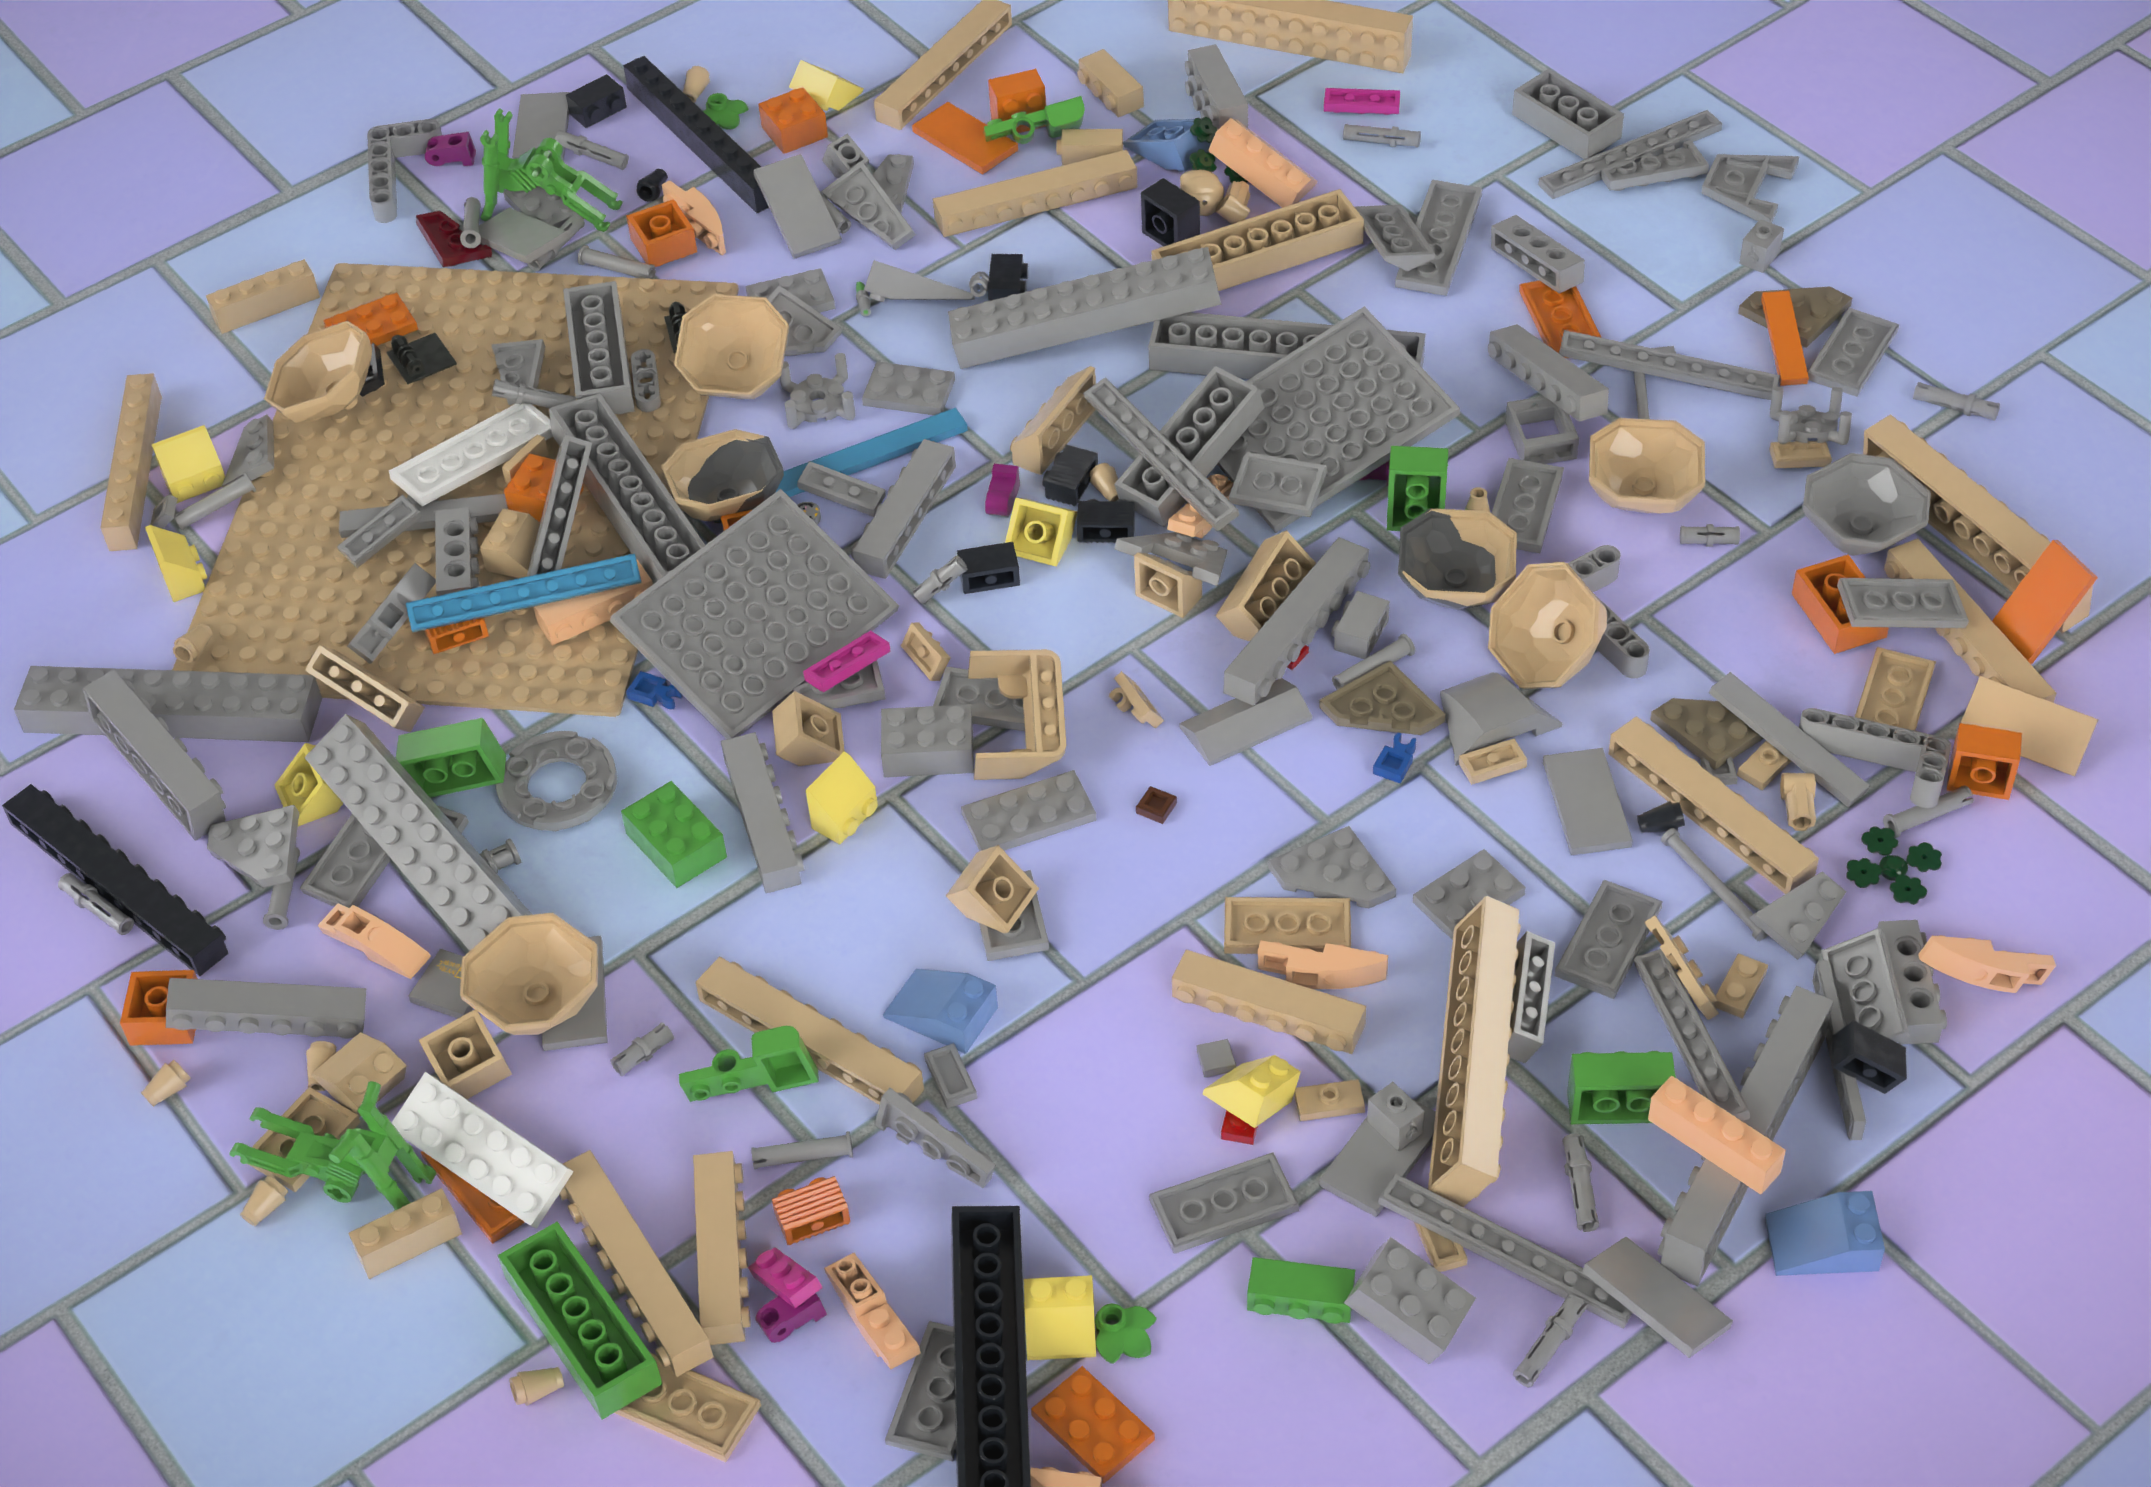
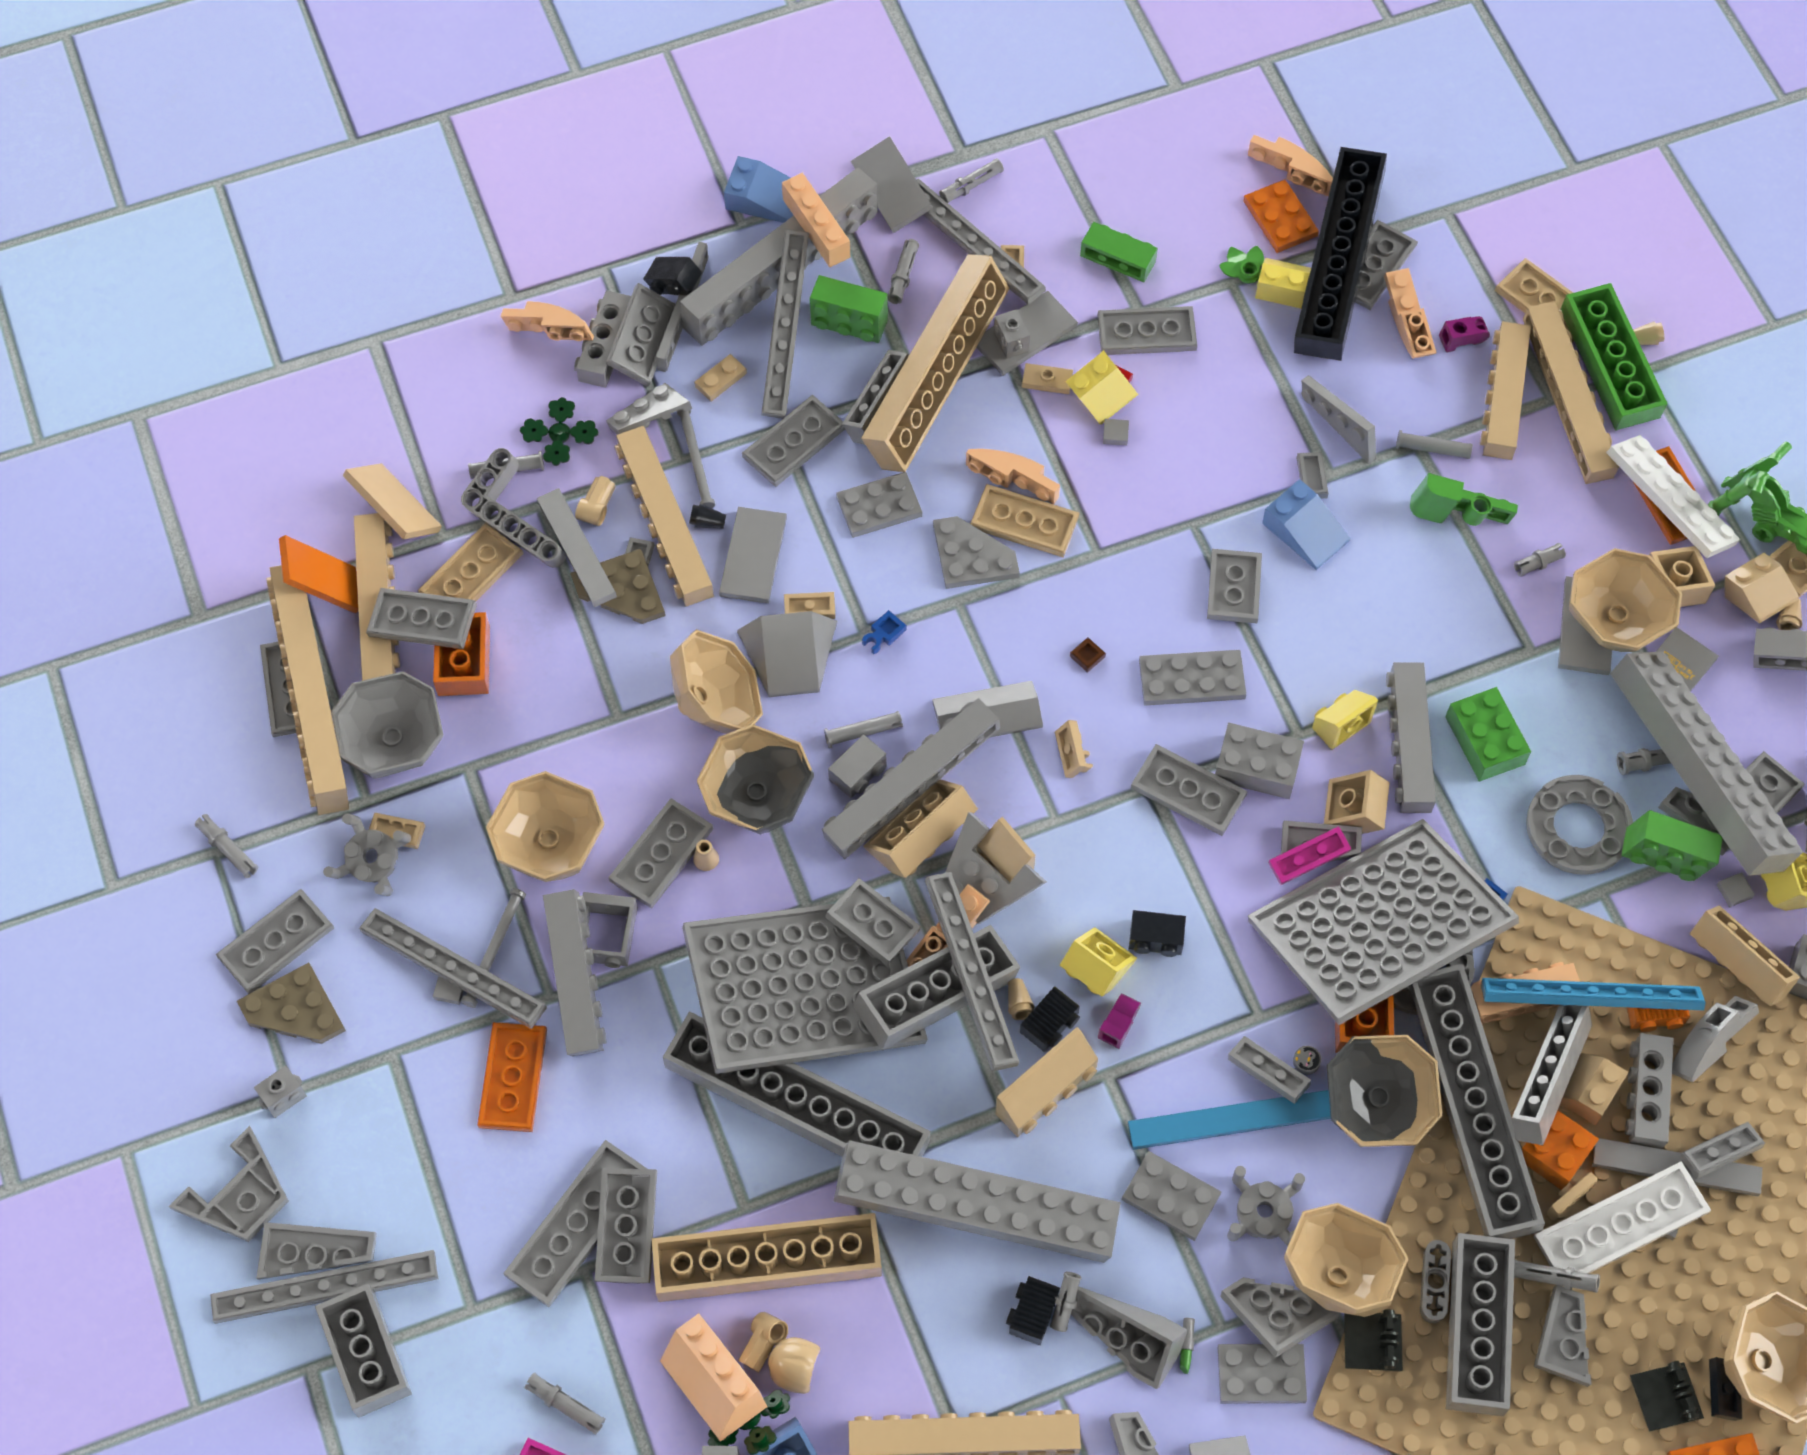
camera: 165 degrees left, 15 degrees up
light nougat slope [318,903,431,979] -> none
tan brick [348,1188,462,1279] -> none
tan brick [696,956,924,1105] -> none
dark pink plate [748,1247,823,1308] -> none
orange brick [771,1176,850,1245] -> none
light grey brick [851,439,956,579] -> none
tan plate [901,622,951,681] -> none
light grey pin [912,556,968,604] -> none
tan slope [946,845,1039,934] -> none
tan windscreen [968,649,1066,780] -> none
black brick [1077,499,1135,543] -> none
black brick [1141,178,1200,247] -> none
tan brick [1172,949,1366,1054] -> none
dark tan plate [1319,661,1446,735] -> none
light grey brick [1344,1237,1476,1364] -> none
bright green brick [1387,446,1448,531] -> none
light grey brick [1491,215,1585,293] -> none
light grey beam [1567,545,1650,678] -> none
tan wing [1645,916,1719,1020] -> none
light grey pin [1680,524,1740,547] -> none
tan plate [1737,741,1791,790] -> none
orange tile [1761,291,1809,386] -> none
orange brick [1947,723,2022,800] -> none

